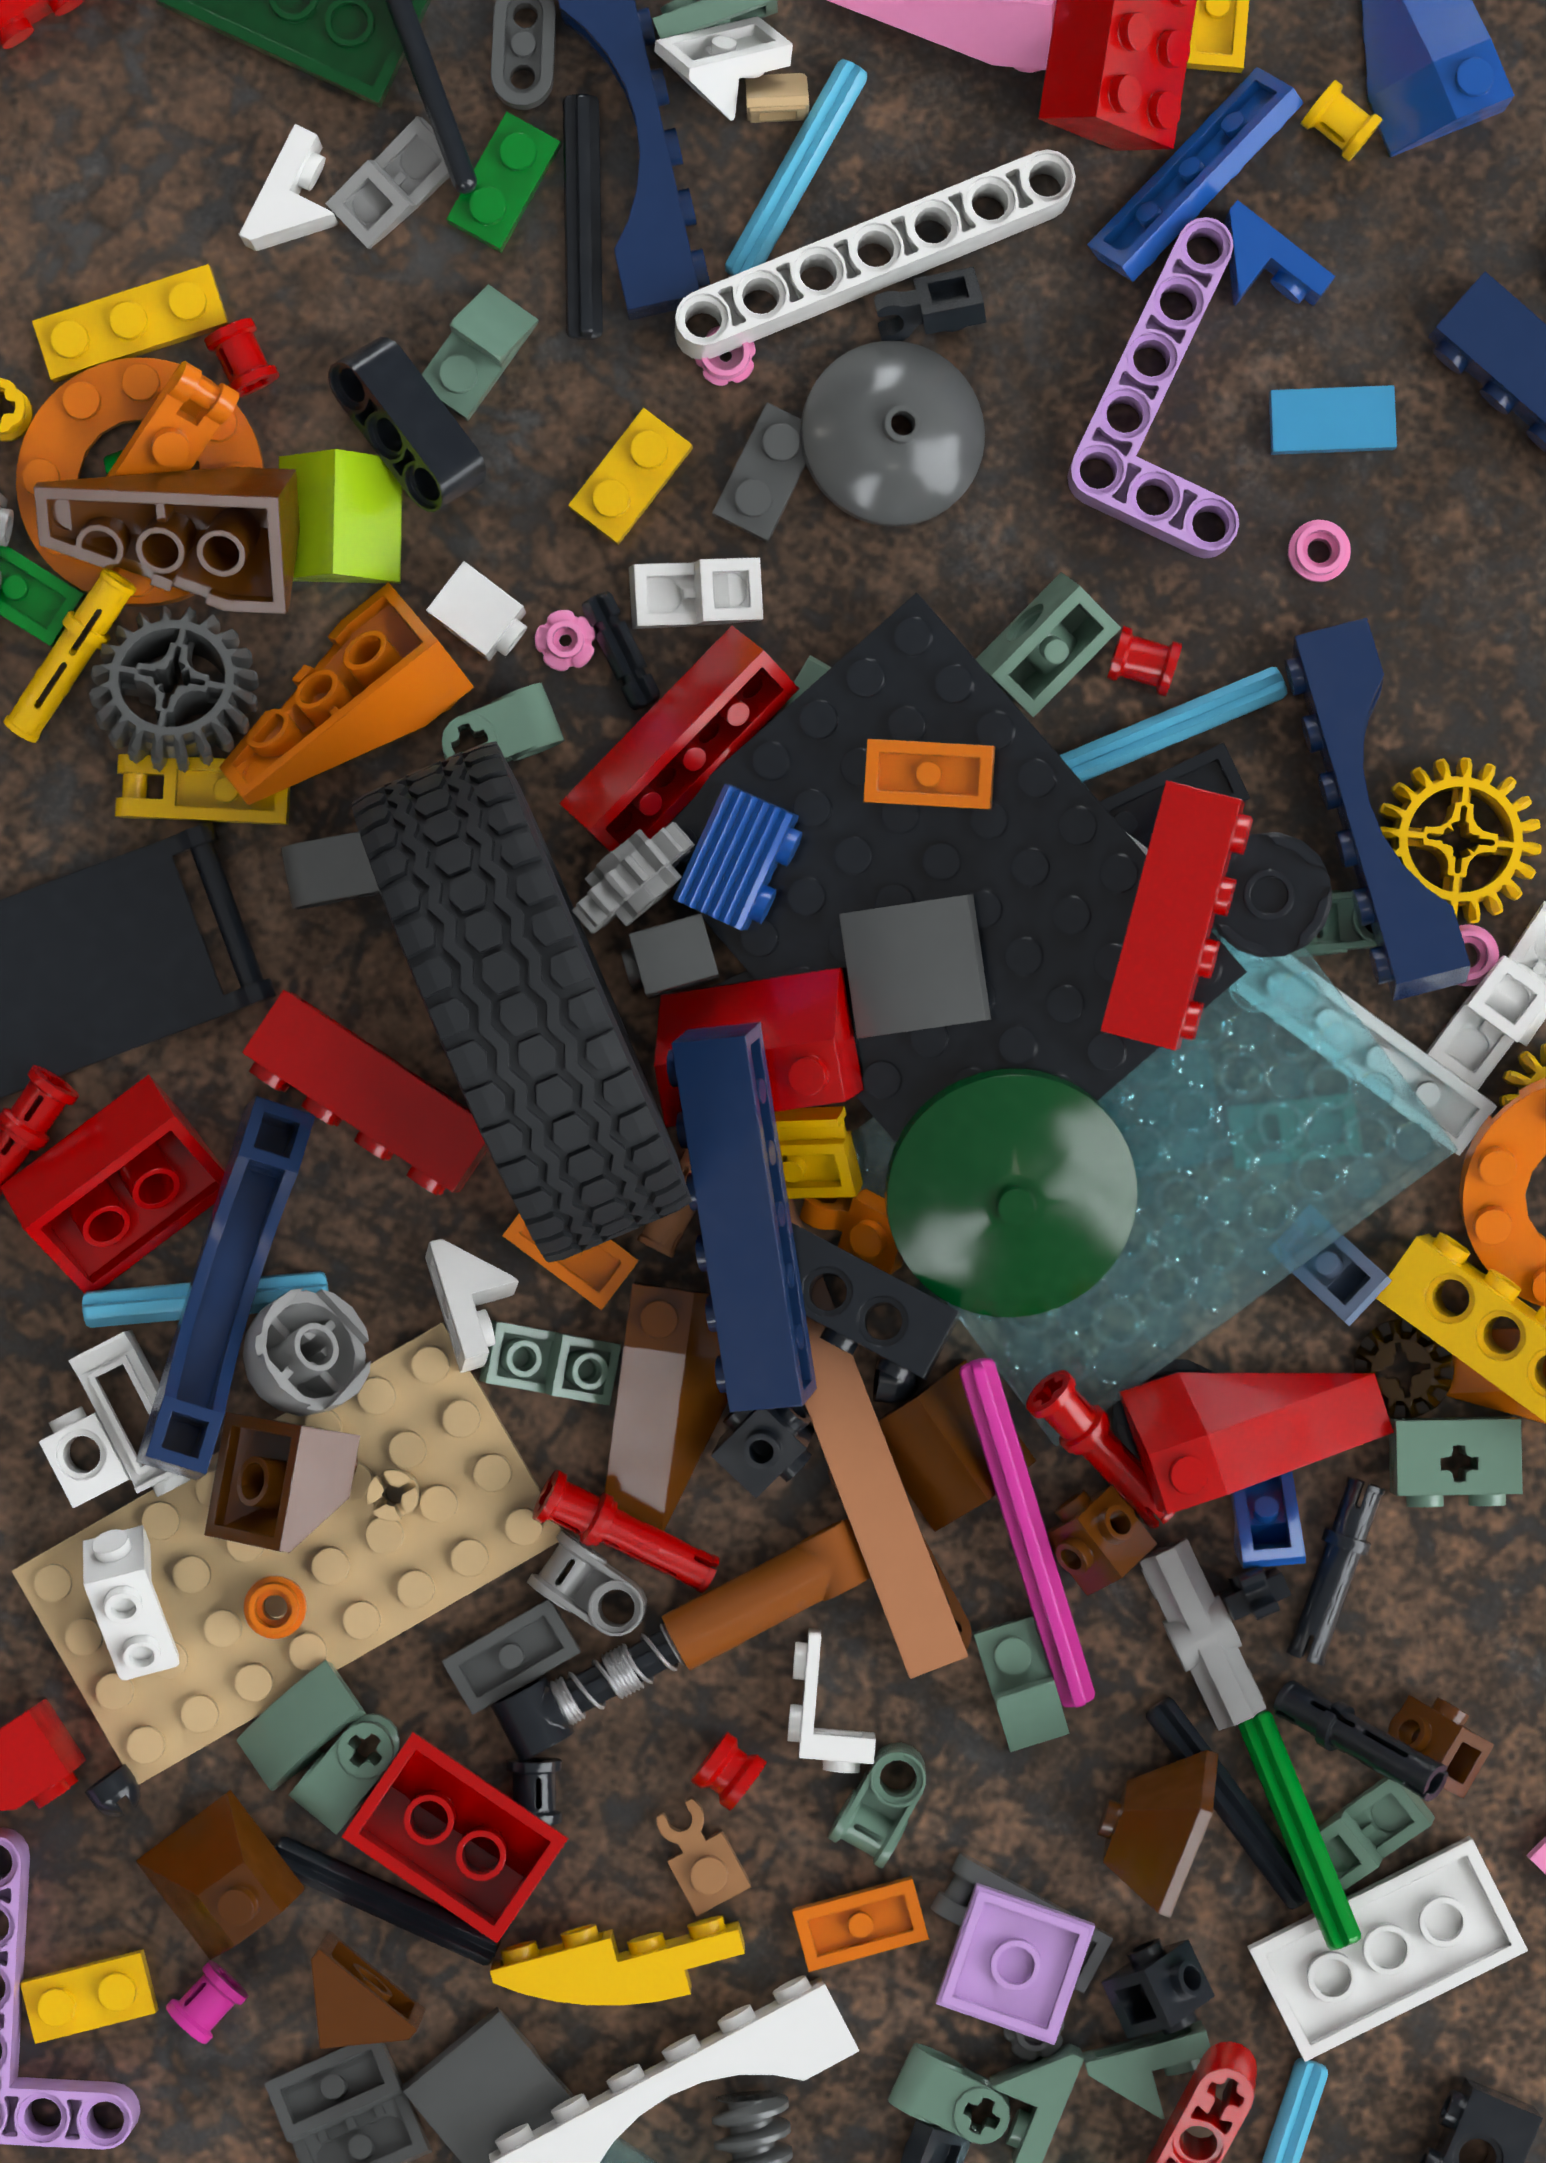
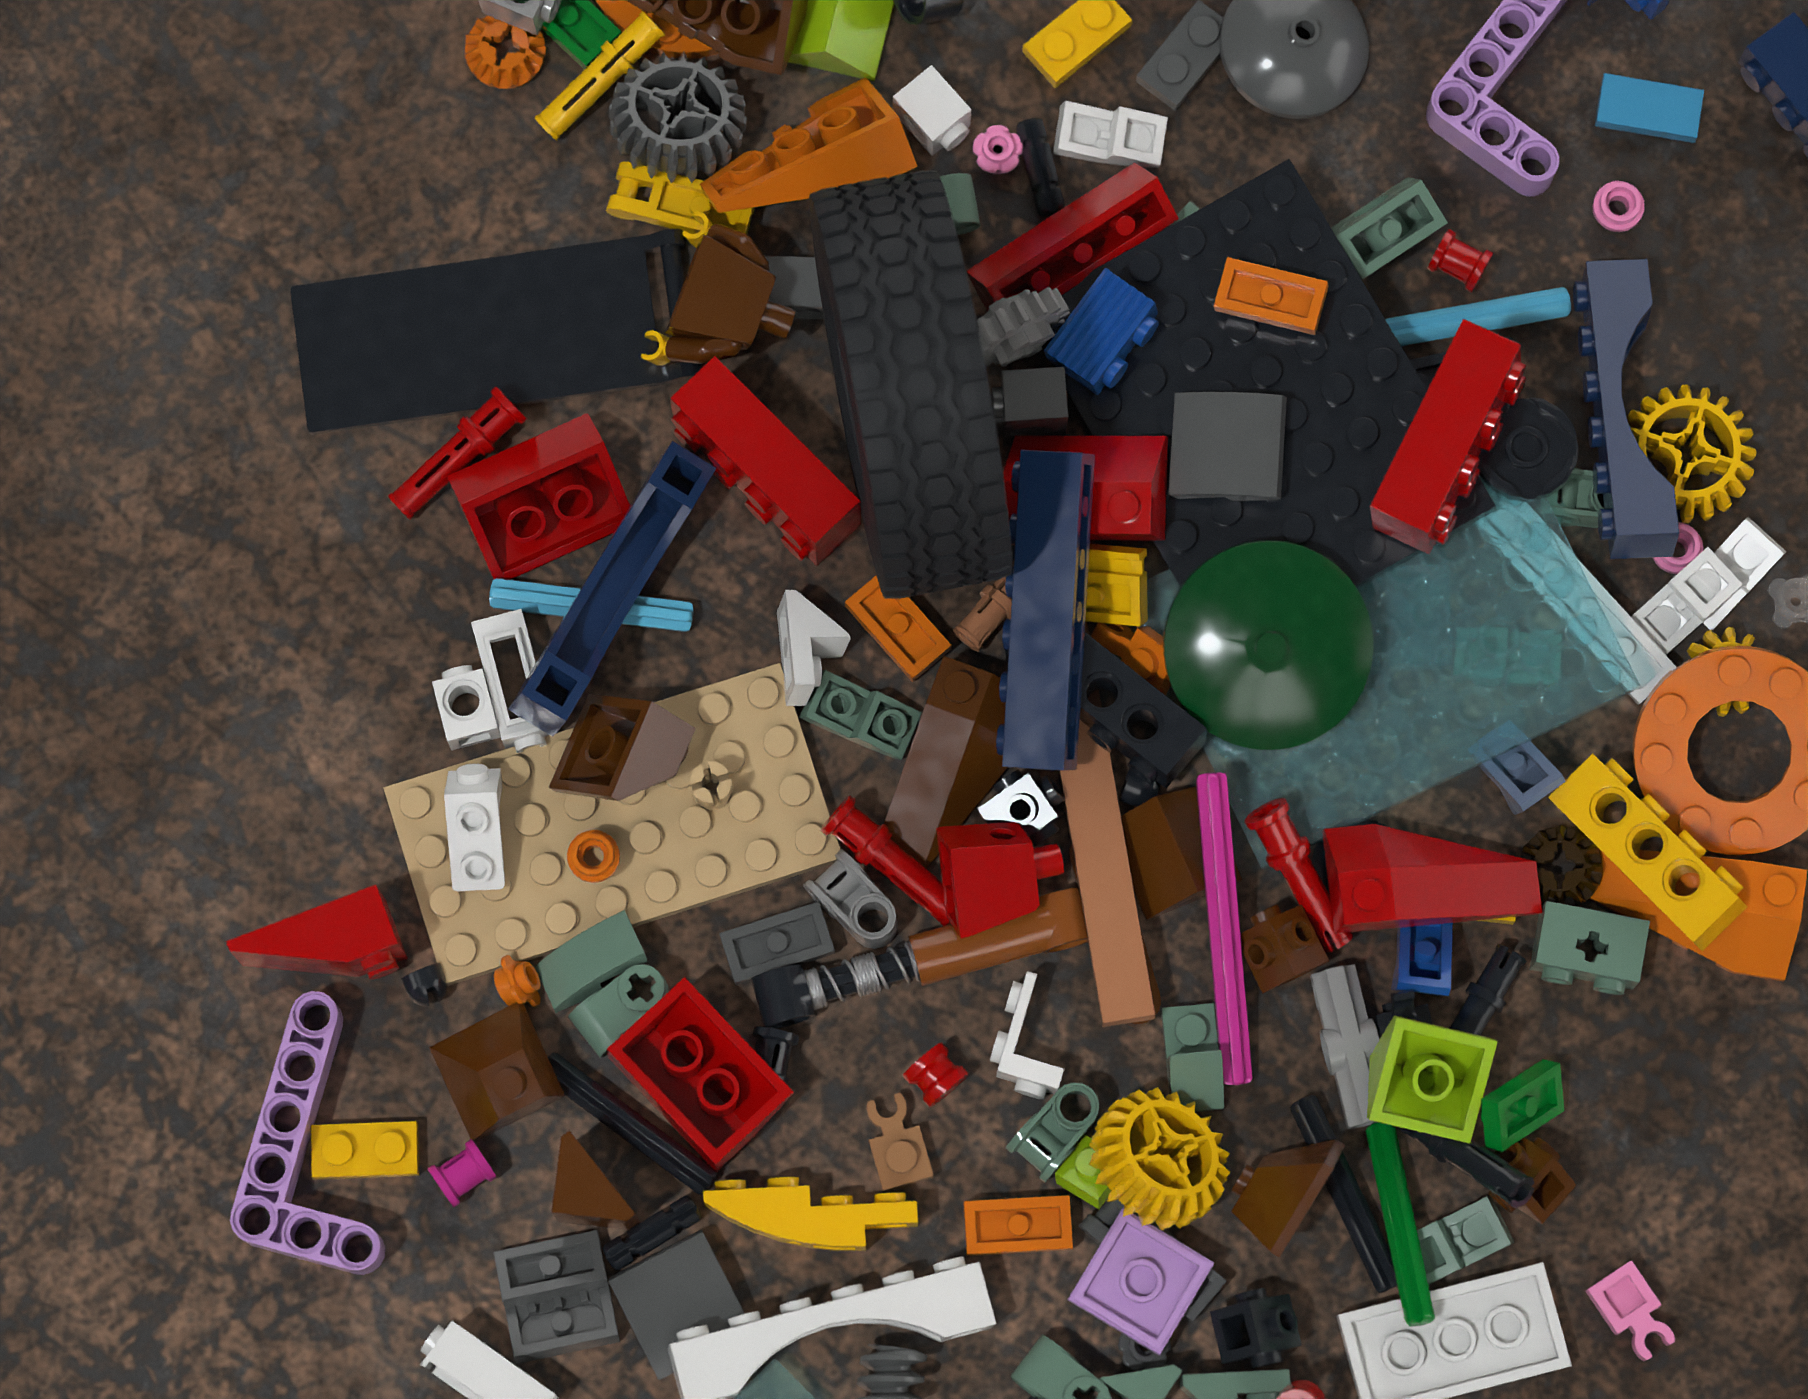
camera: 10 degrees right, 10 degrees down
light grey cylinder [243,1288,371,1416] -> none
none -> orange plate [494,955,541,1007]
none -> black axle [602,1196,701,1270]
none -> reddish brown torso [641,211,796,366]
none -> red torso [936,822,1064,939]
none -> lime plate [1055,1135,1110,1209]
none -> yellow gear [1089,1087,1230,1231]
none -> lime slope [1367,1015,1498,1143]
none -> green plate [1481,1059,1564,1151]

